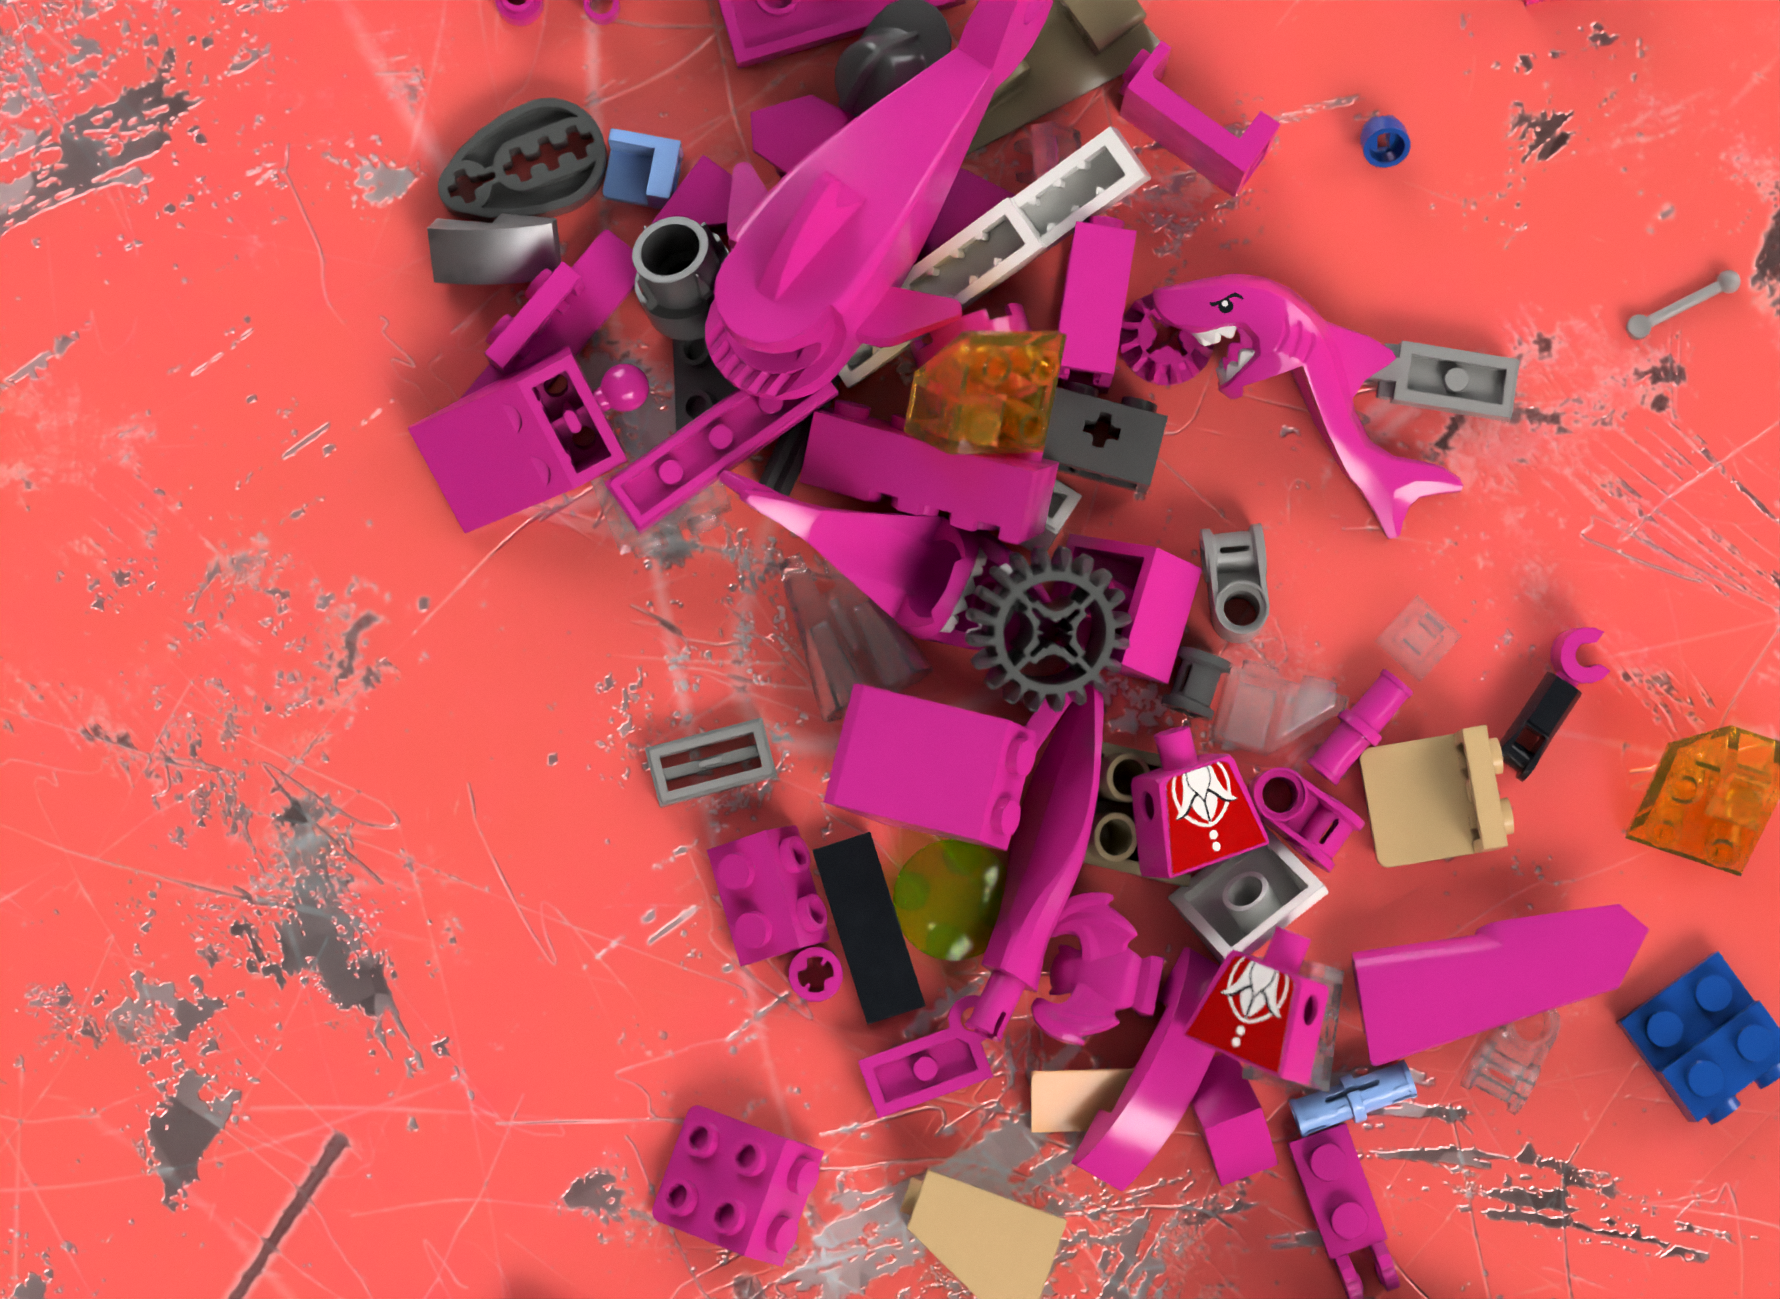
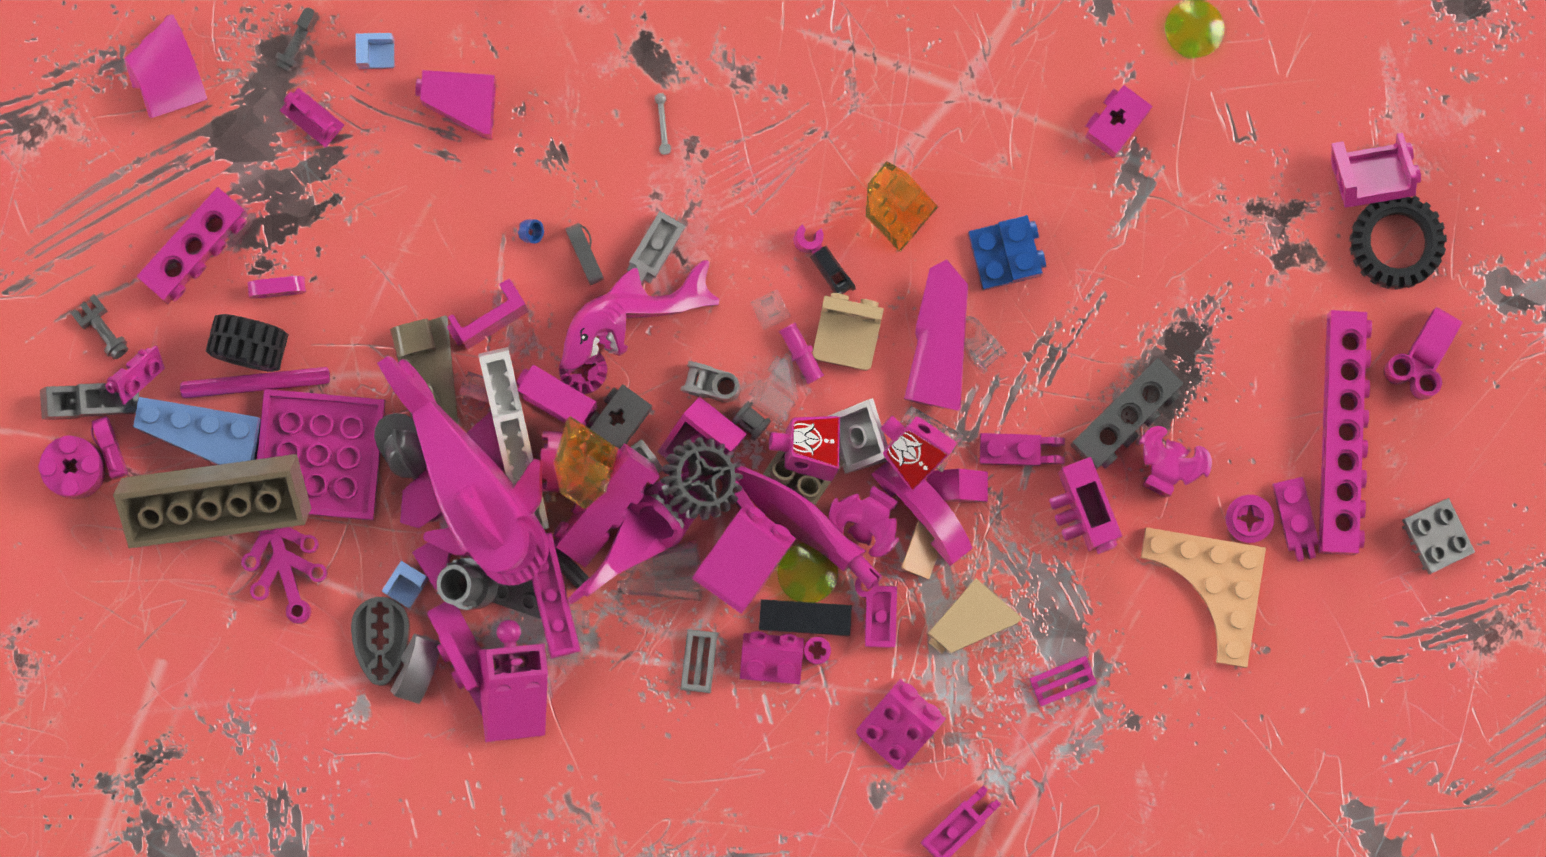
camera: 70 degrees left, 0 degrees up
dark pink piece [1247,767,1365,873] -> none
light blue pin [1289,1059,1417,1138] -> none
none -> dark grey piece [565,223,604,286]

